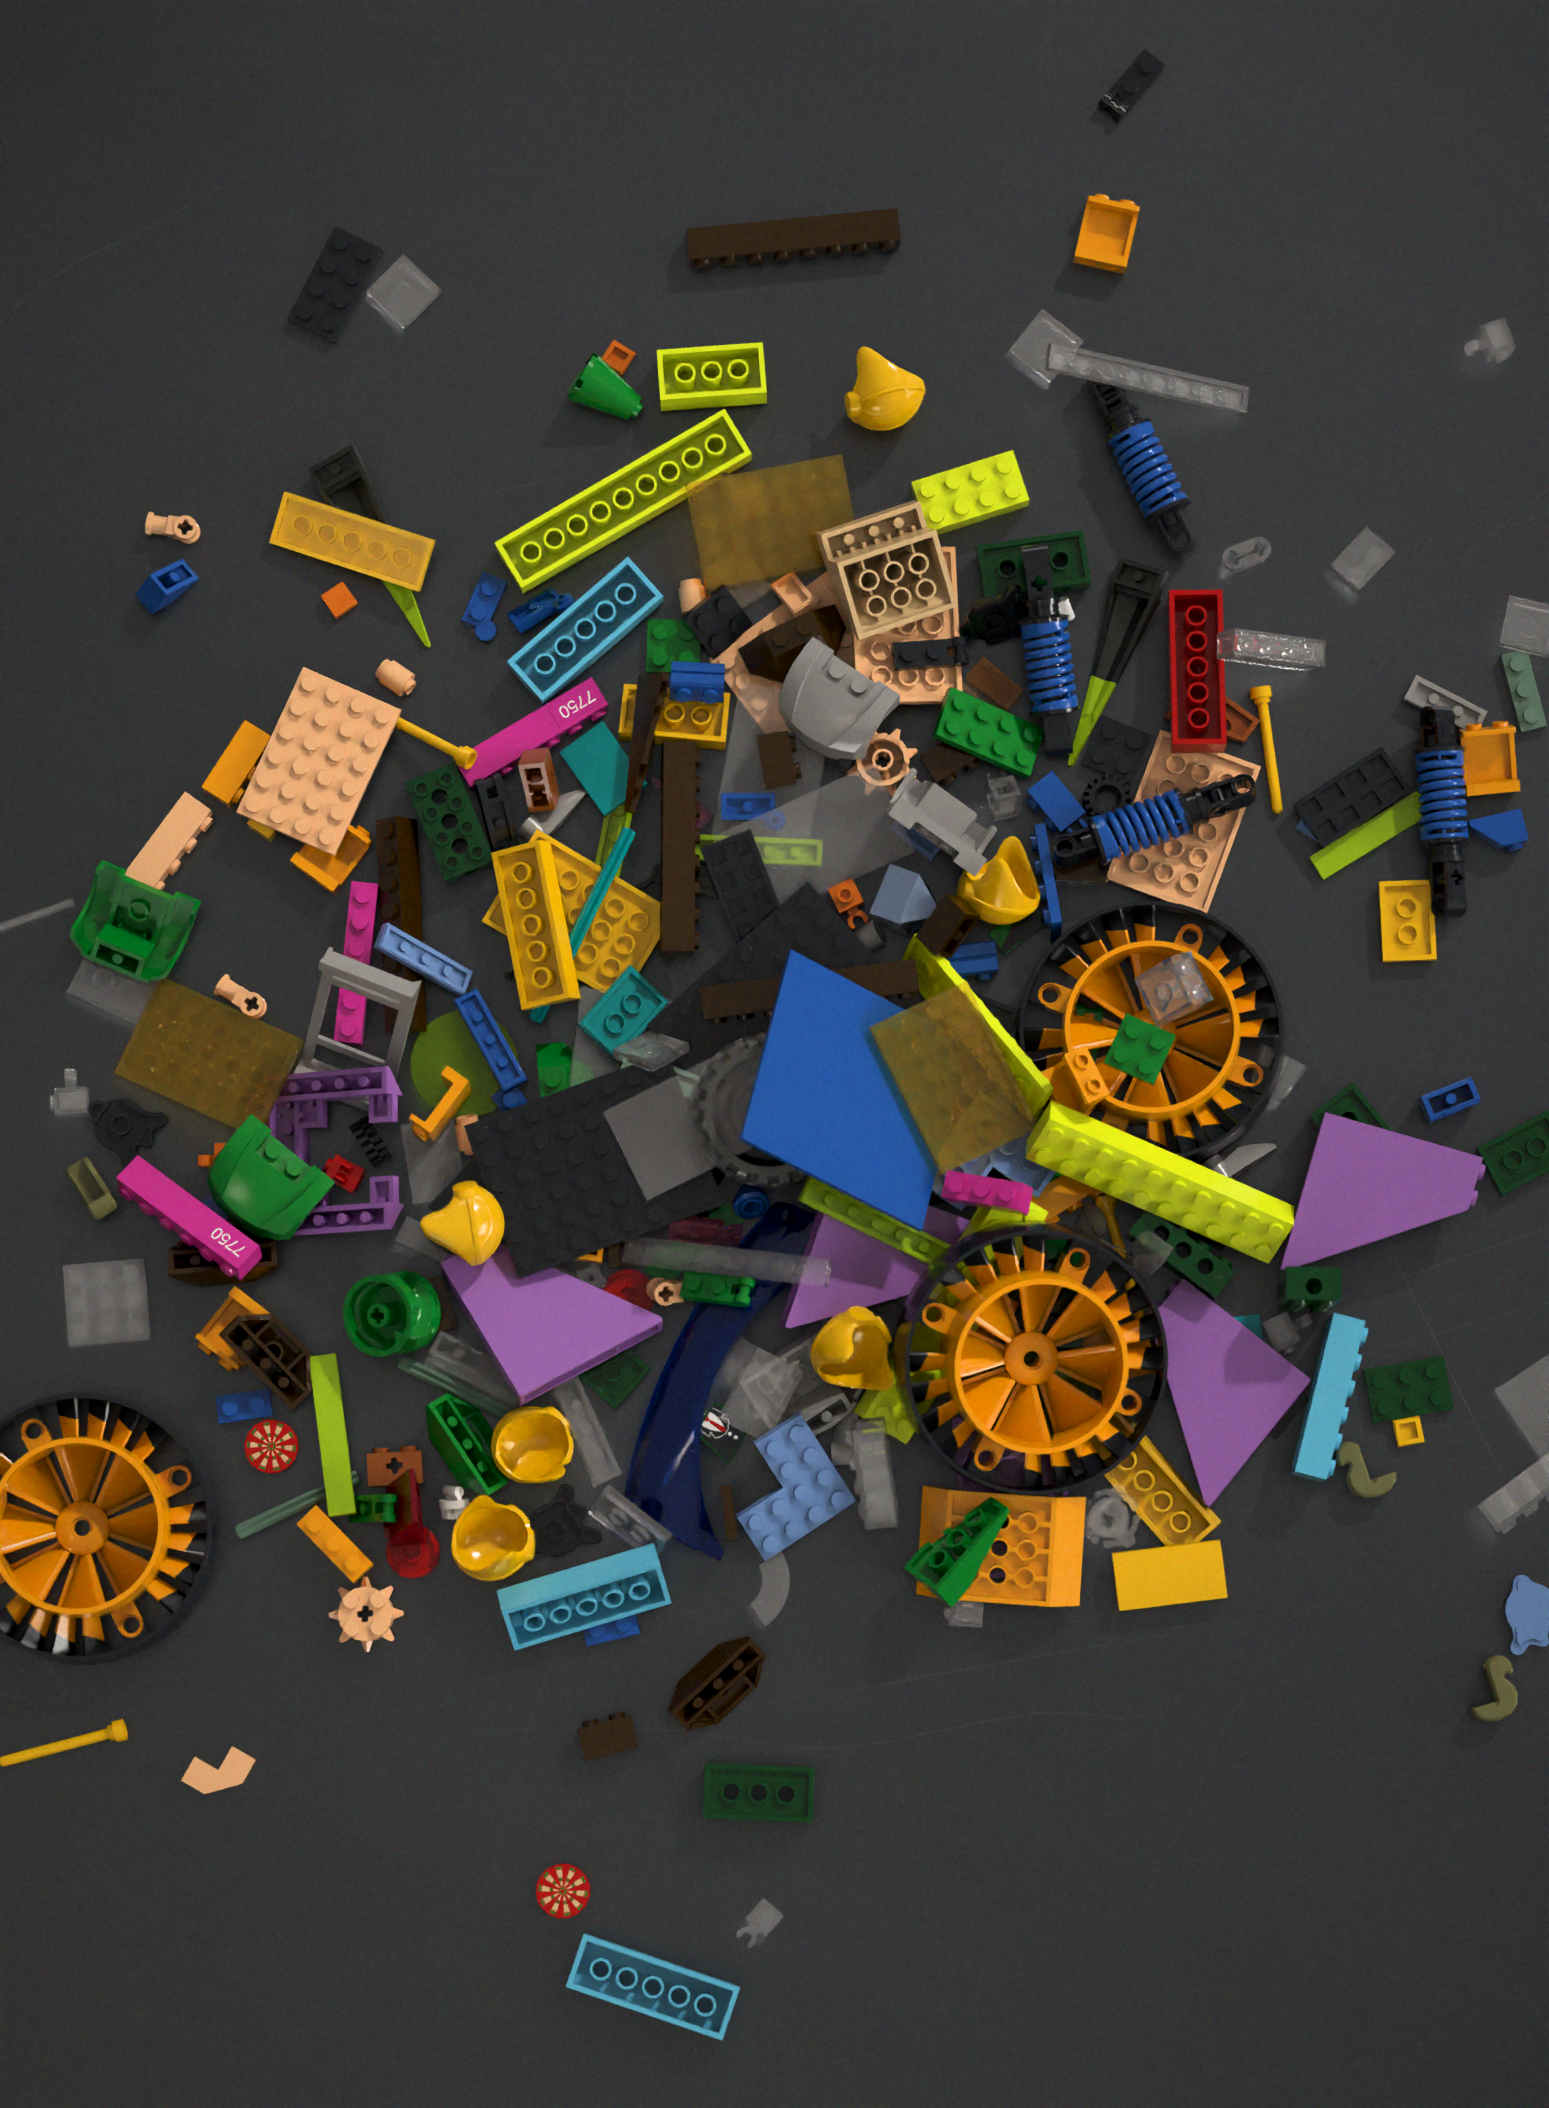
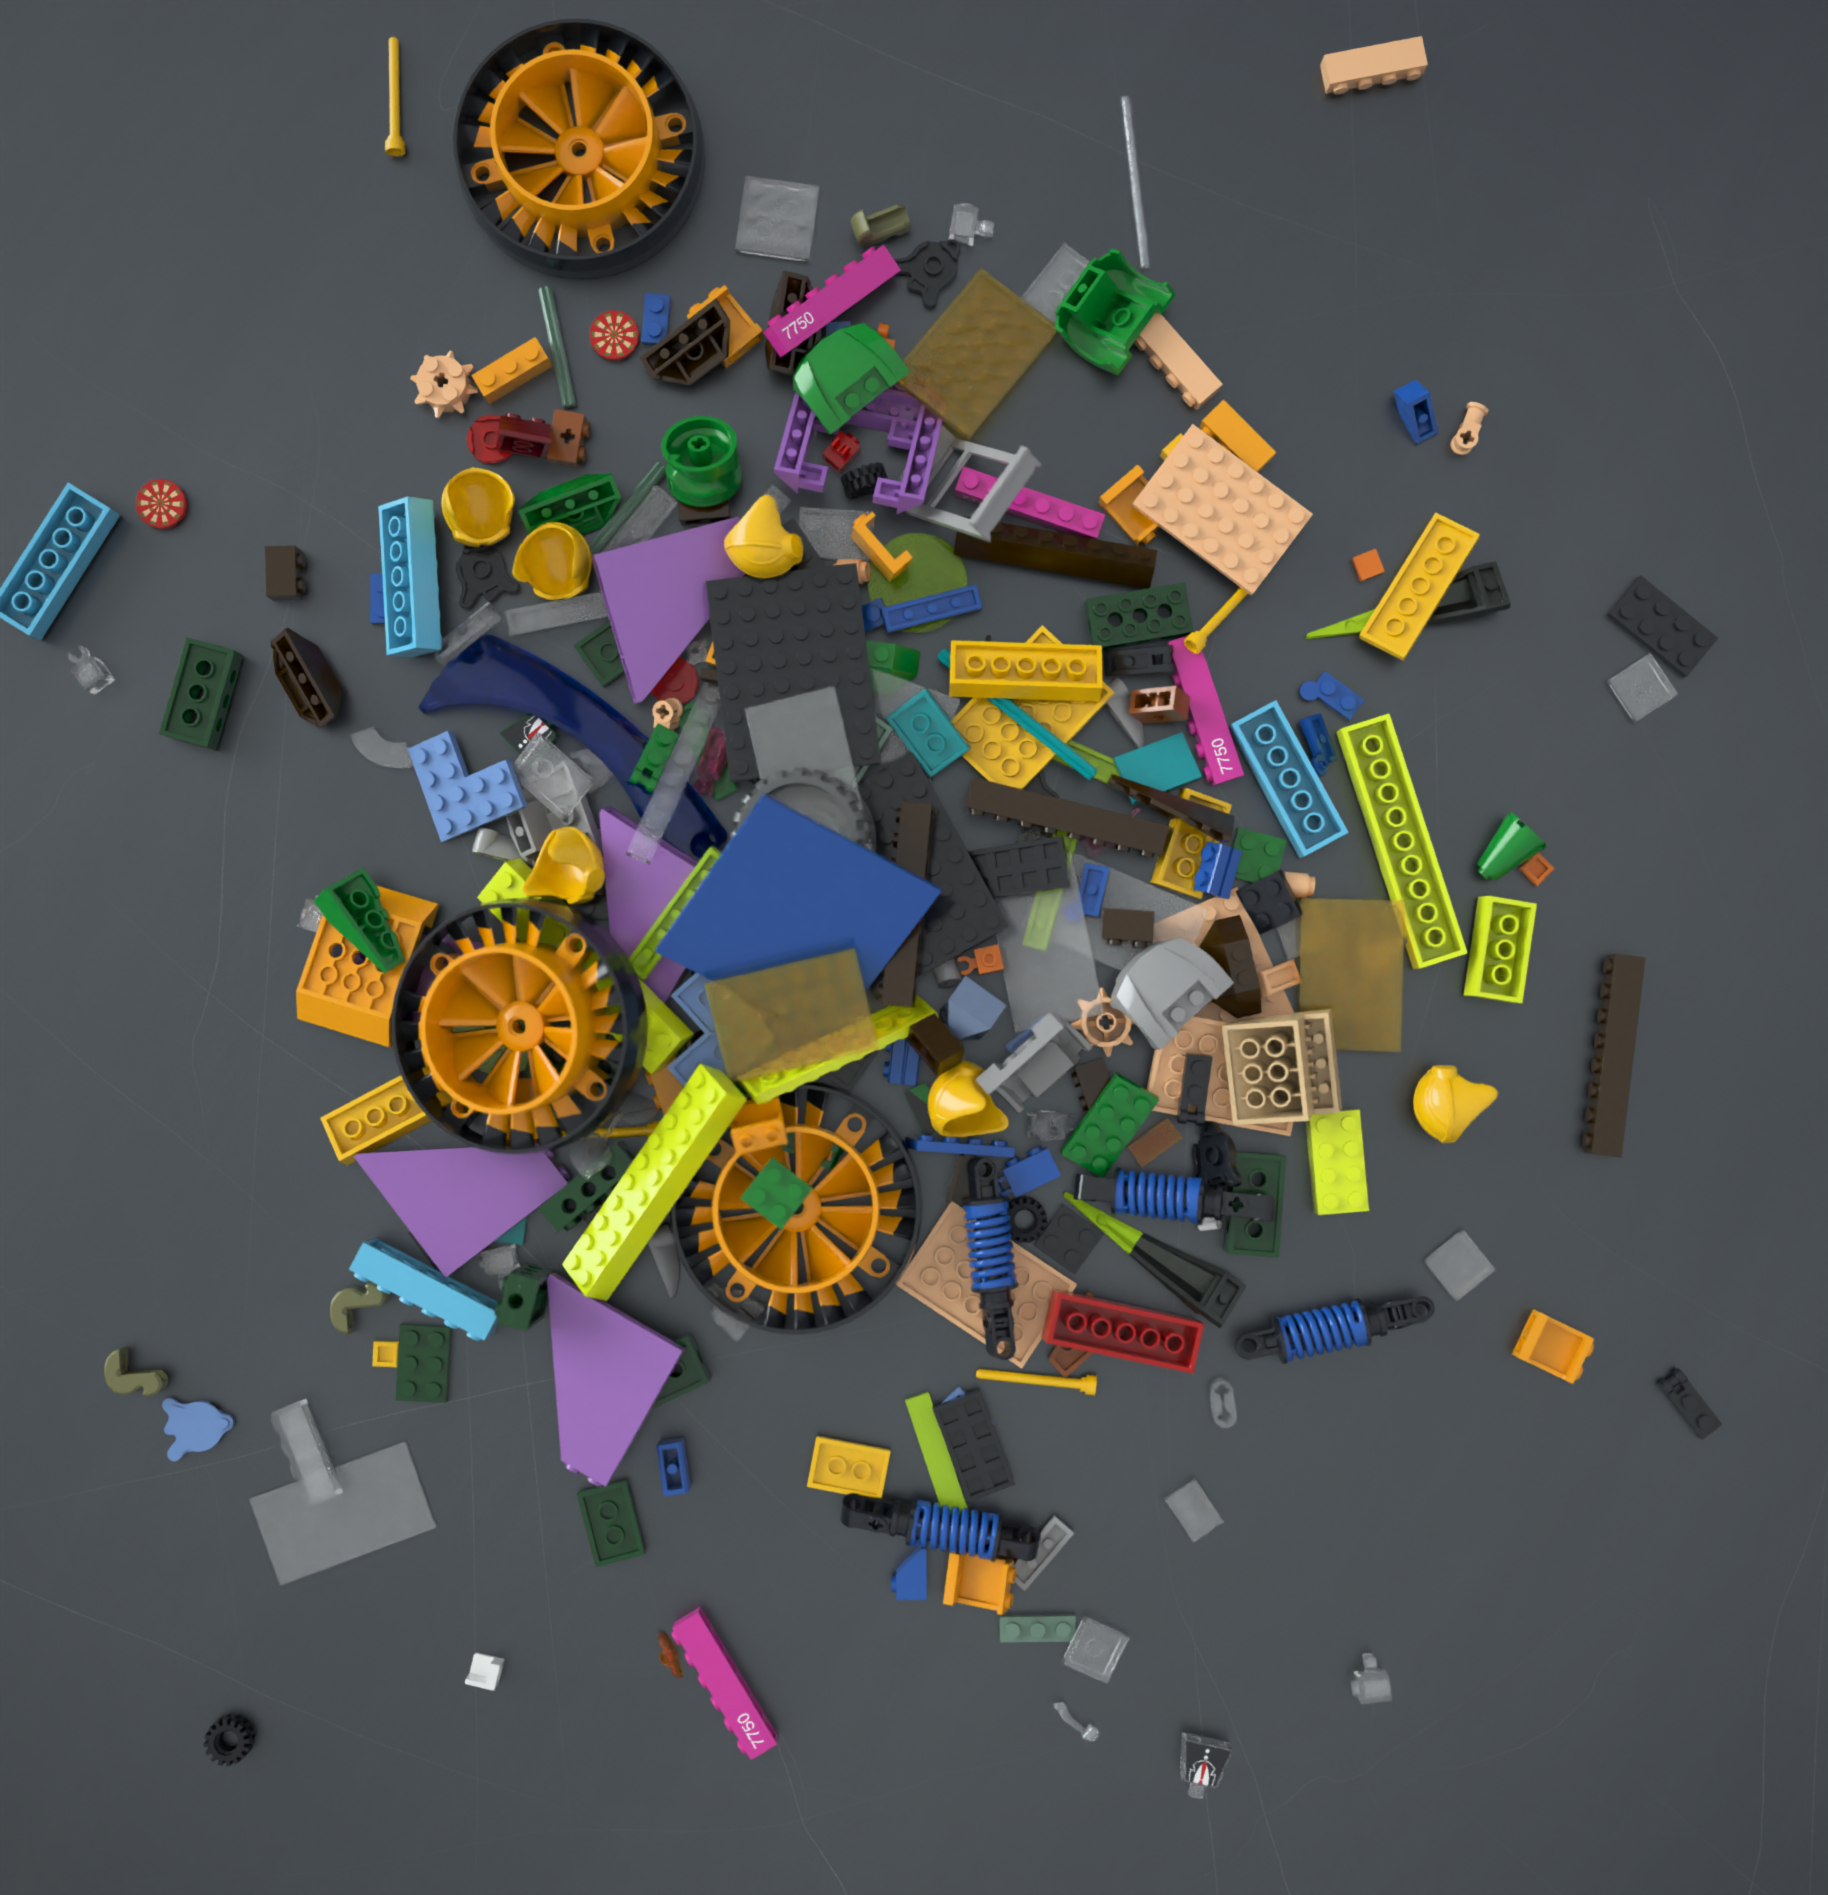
camera: 105 degrees right, 5 degrees up
light nougat tile [181,1746,256,1794] -> none
light nougat connector [213,974,267,1019] -> none
lime tile [310,1353,357,1518] -> none
green plate [349,1494,397,1523] -> none
medium blue tile [374,923,473,997] -> none
light nougat brick [375,659,416,697] -> none
white piece [438,1485,469,1520] -> none
clear tile [613,1030,690,1072] -> none
dark brown tile [720,1485,738,1542] -> none
blue brick [733,1184,770,1219] -> none
clear brick [846,1417,900,1530] -> none
dark pink brick [941,1170,1033,1216] -> none
clear plate [1045,342,1249,415] -> none
clear piece [1084,1483,1141,1548] -> none
yellow slope [1112,1539,1227,1611] -> none
clear slope [1134,951,1214,1027] -> none
clear brick [1217,628,1326,672] -> none

